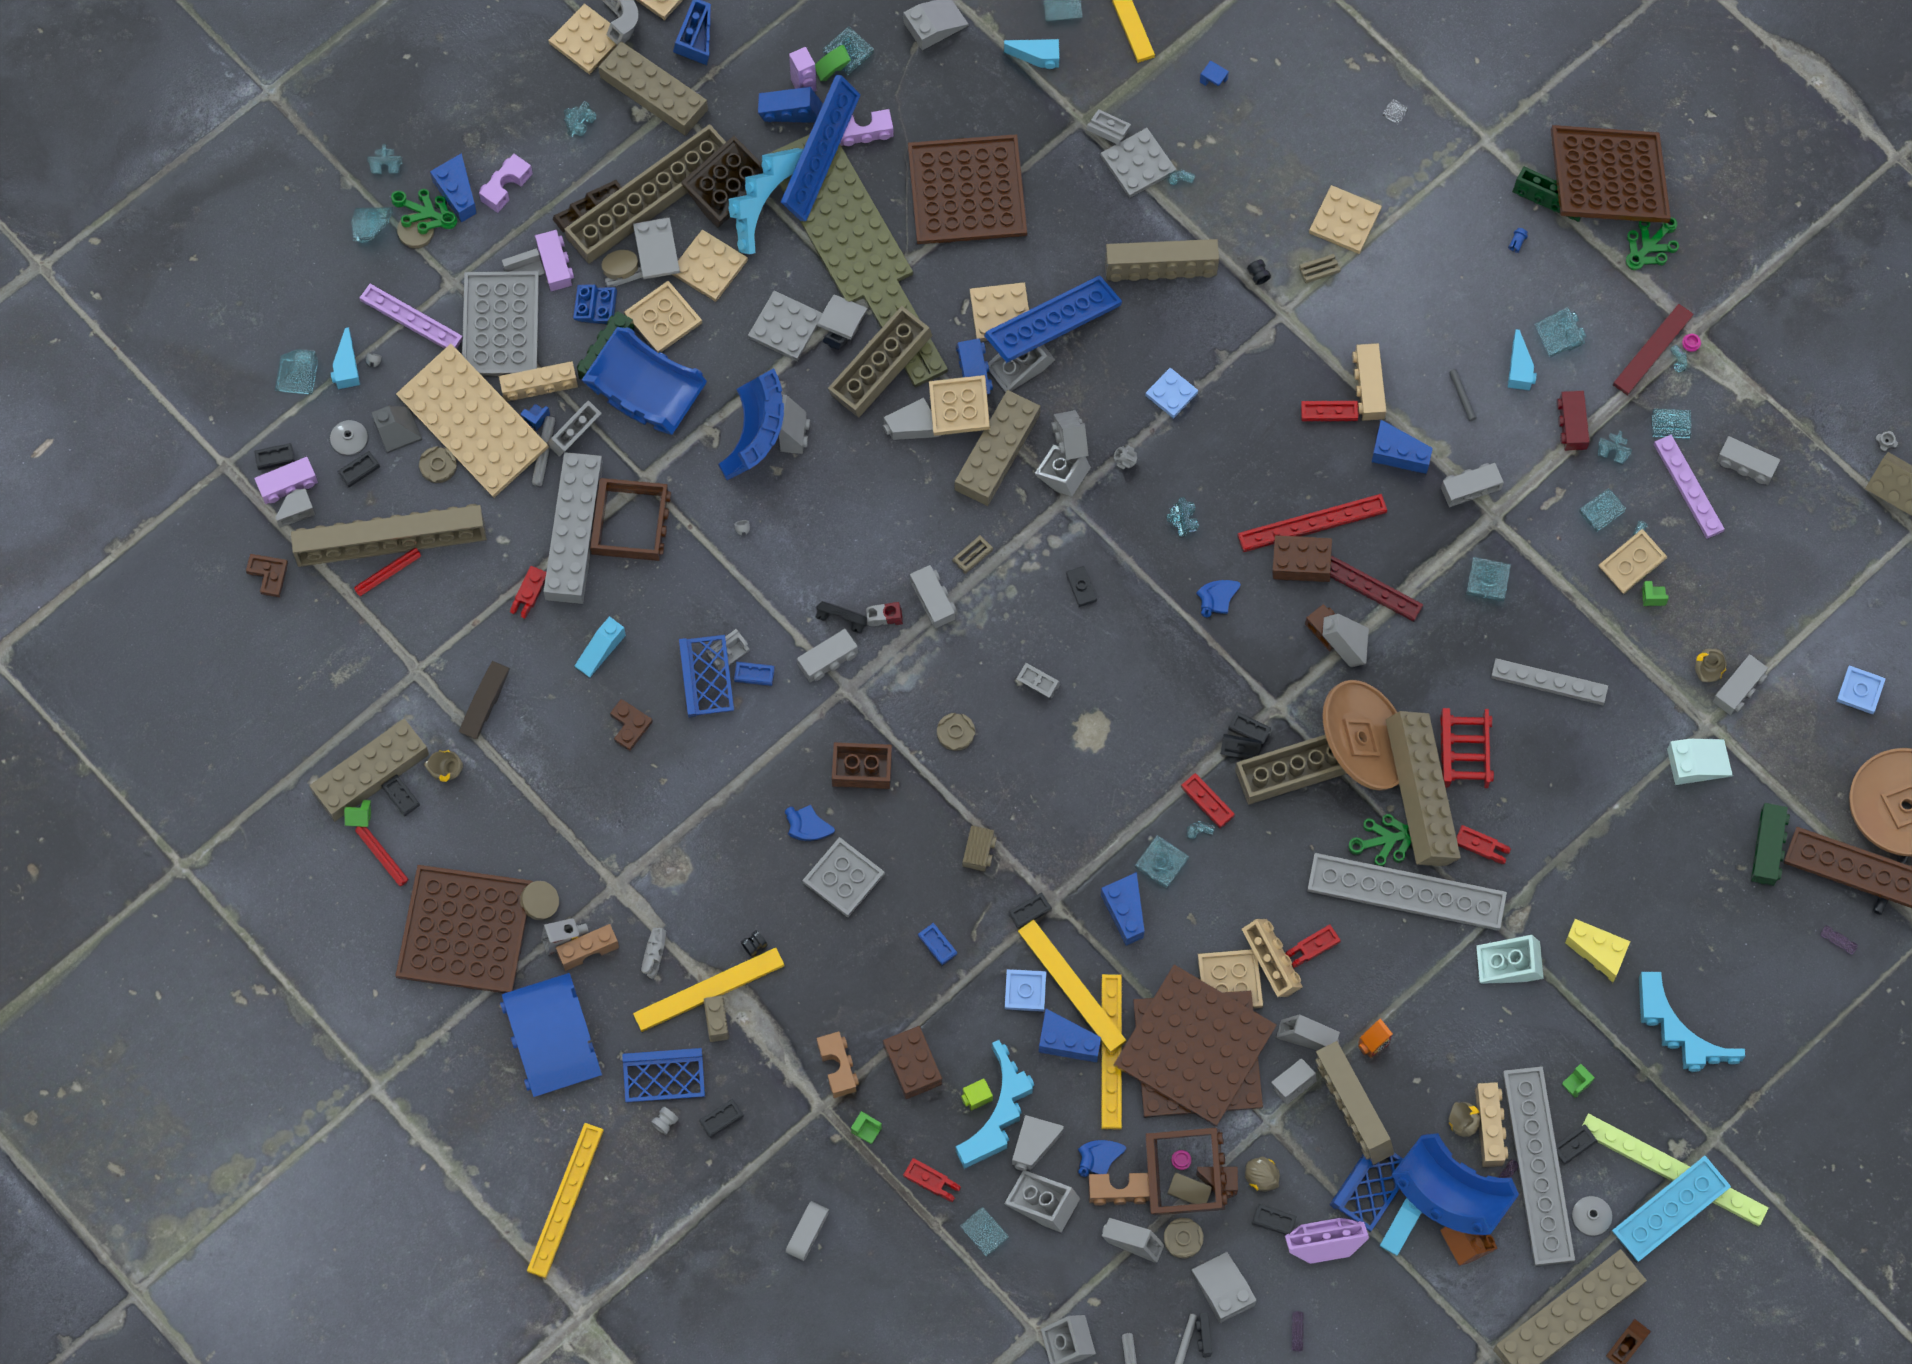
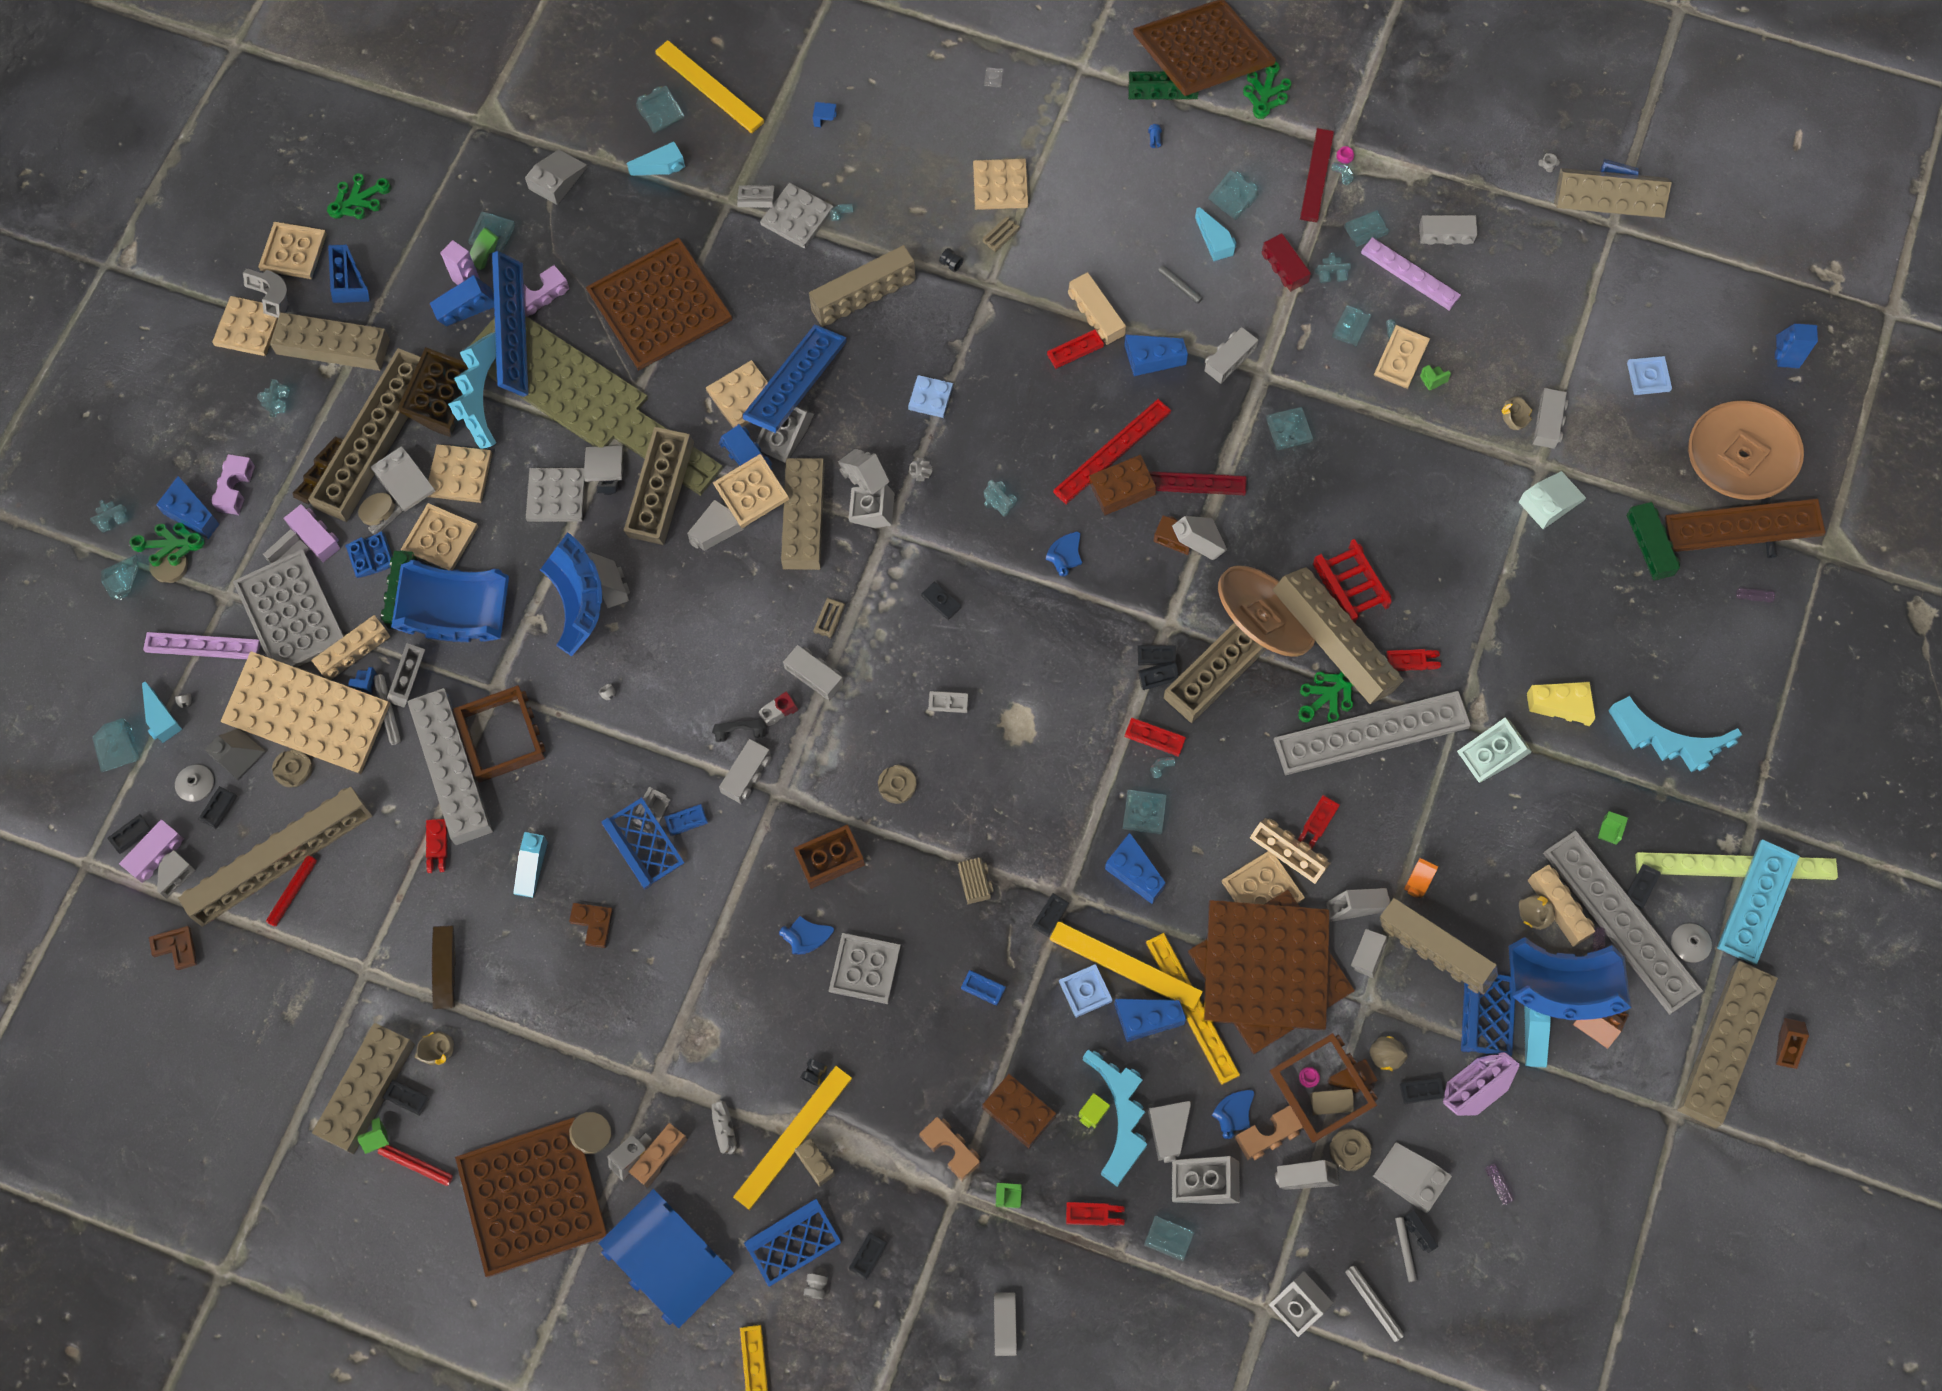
camera: 25 degrees left, 0 degrees up
light grey plate [1491,658,1608,705] -> none

